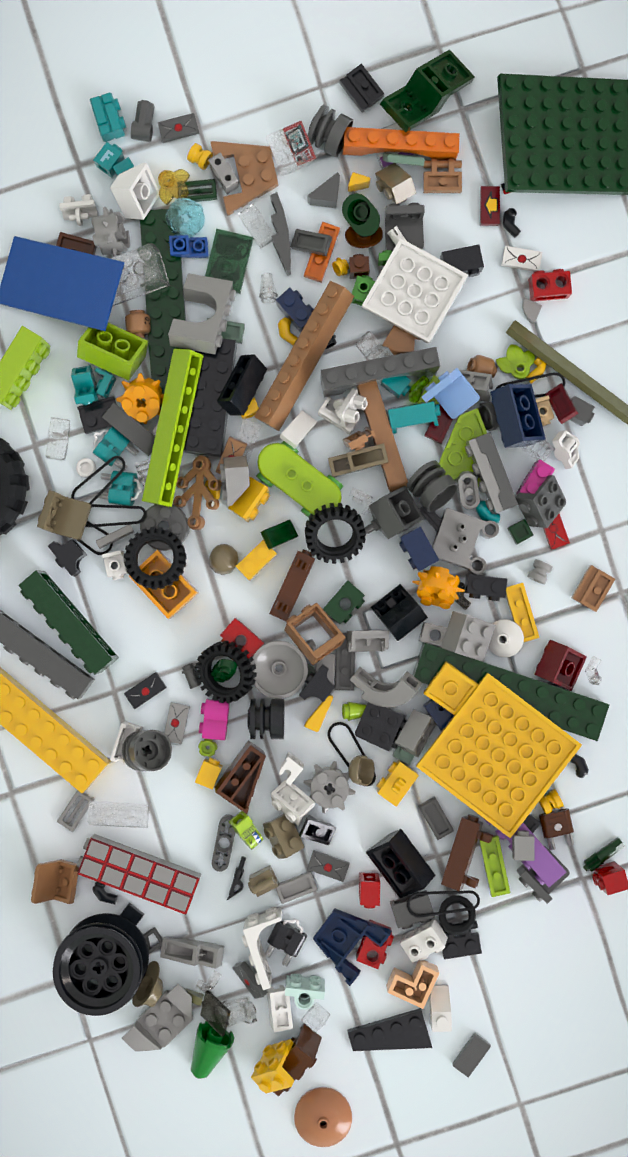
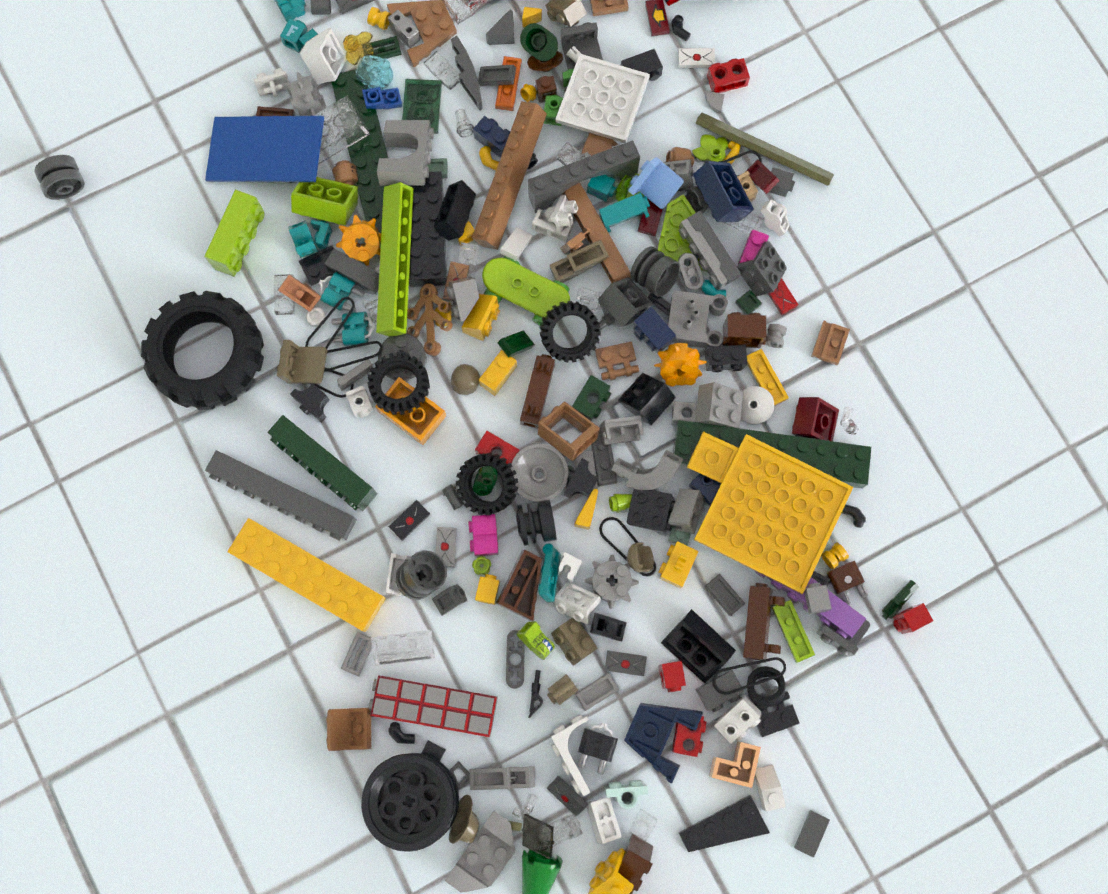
camera: 15 degrees left, 10 degrees down
clear smoke arm [454,582,471,610] -> none
none -> nougat slope [278,274,321,312]
none -> dark grey bracket [432,584,467,616]
none -> teal plate [538,543,561,602]
none -> medium nougat plate [595,341,639,381]
none -> reddish brown brick [722,312,766,348]

